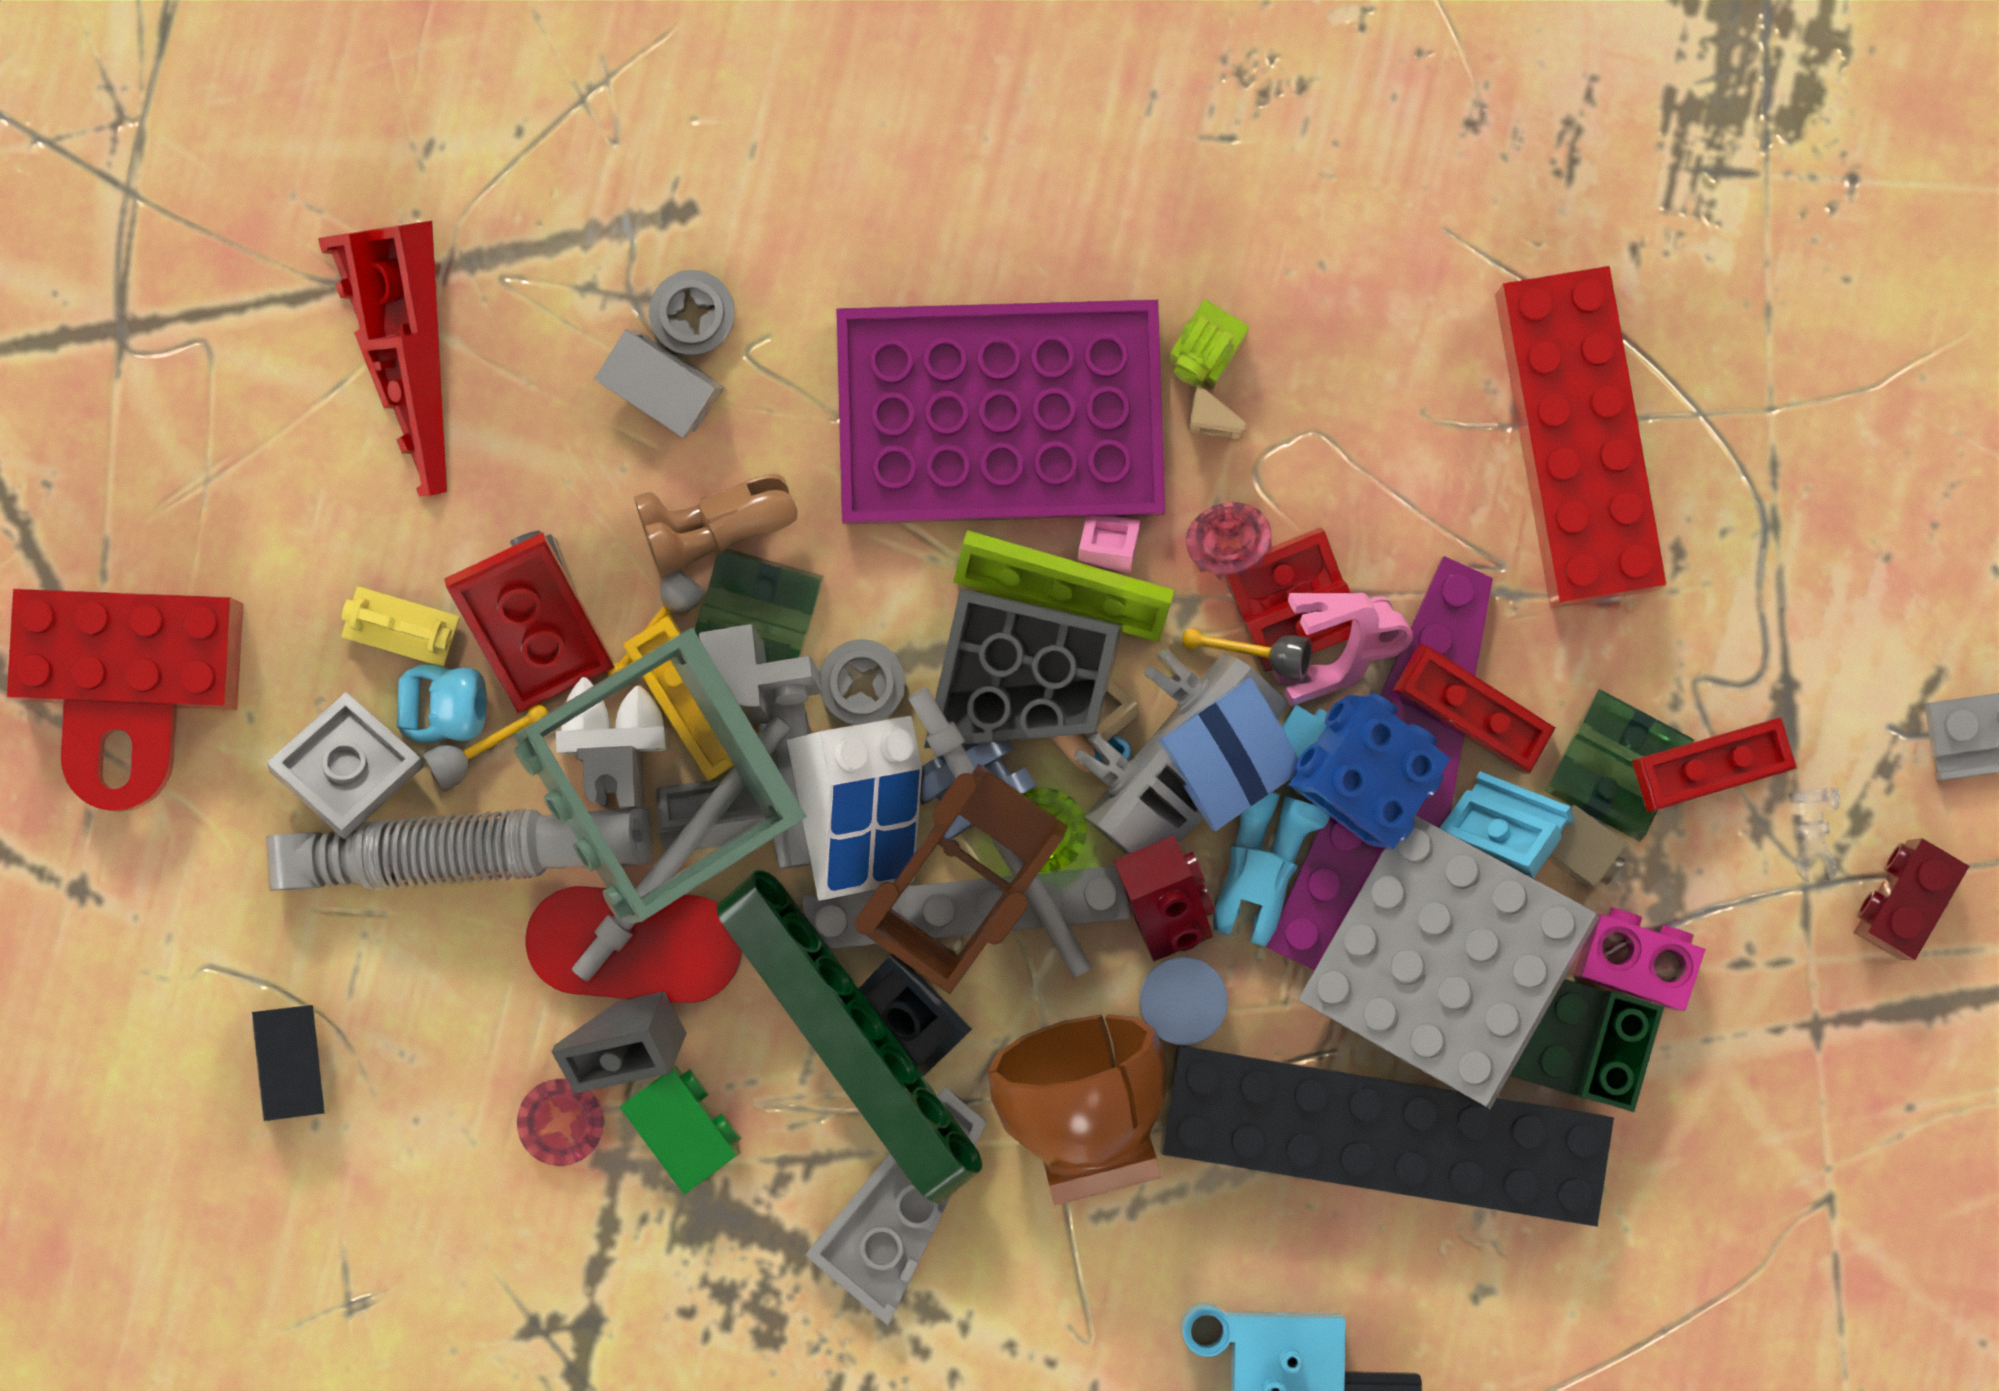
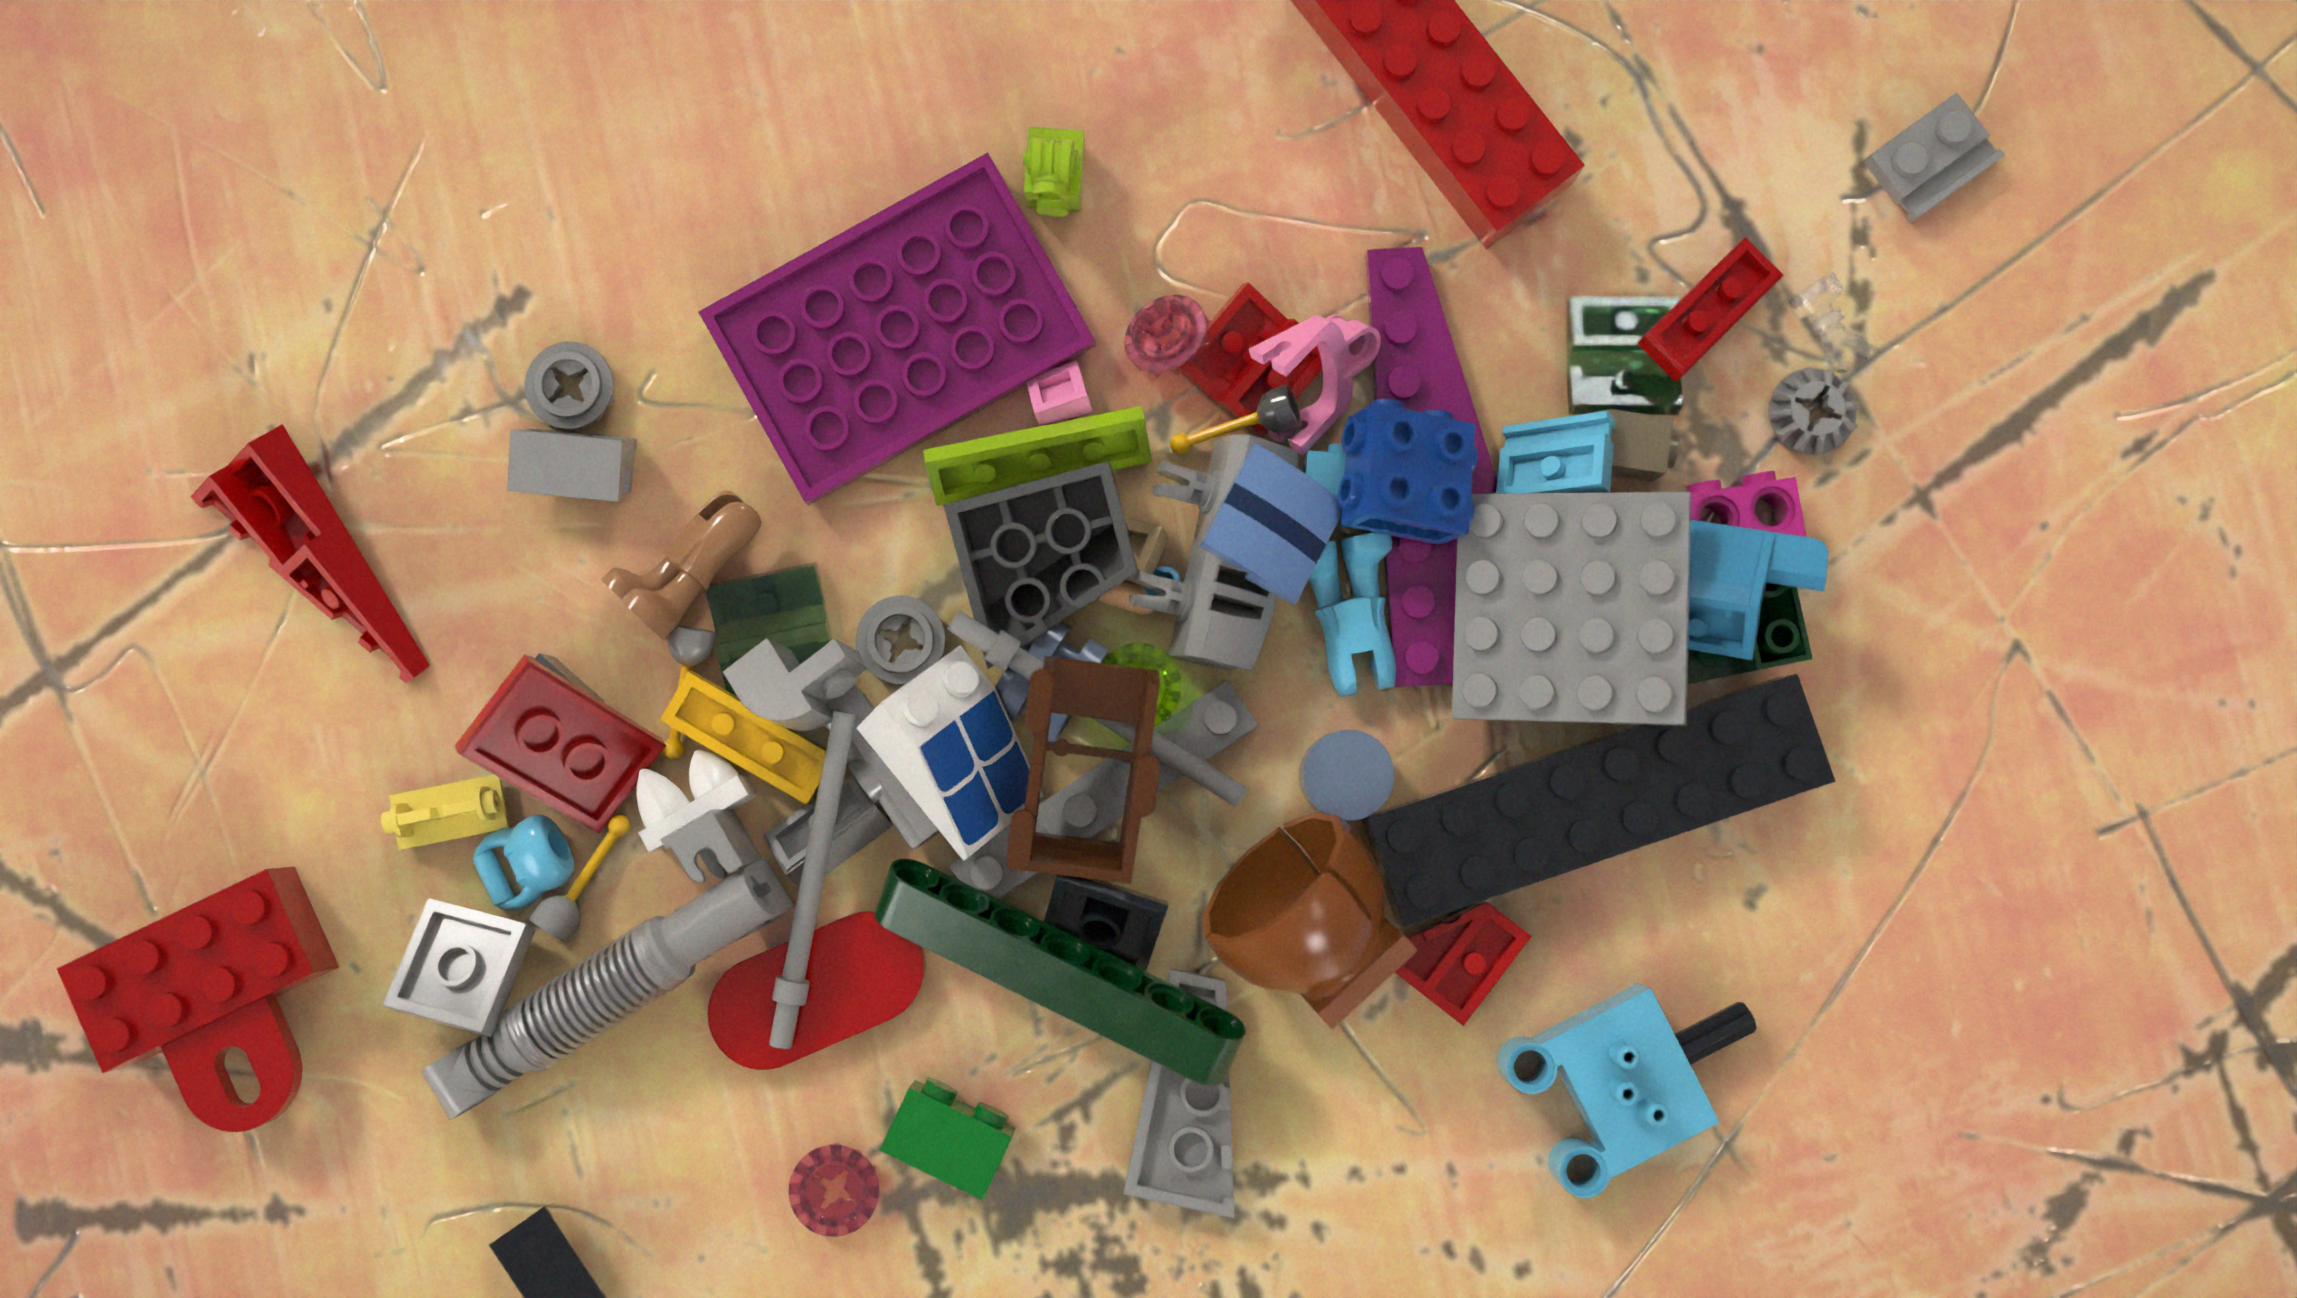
camera: 30 degrees left, 0 degrees up
sand green window [513,628,807,924] -> none
dark grey slope [551,991,687,1094] -> none
dark red brick [1113,835,1215,962] -> none
tan slope [1189,384,1246,440] -> none
red tile [1392,644,1556,774] -> none
dark red brick [1854,838,1970,960] -> none
none -> red wing [1394,901,1532,1026]
none -> dark azure plate [1688,520,1828,660]
none -> light grey gear [1769,366,1860,455]

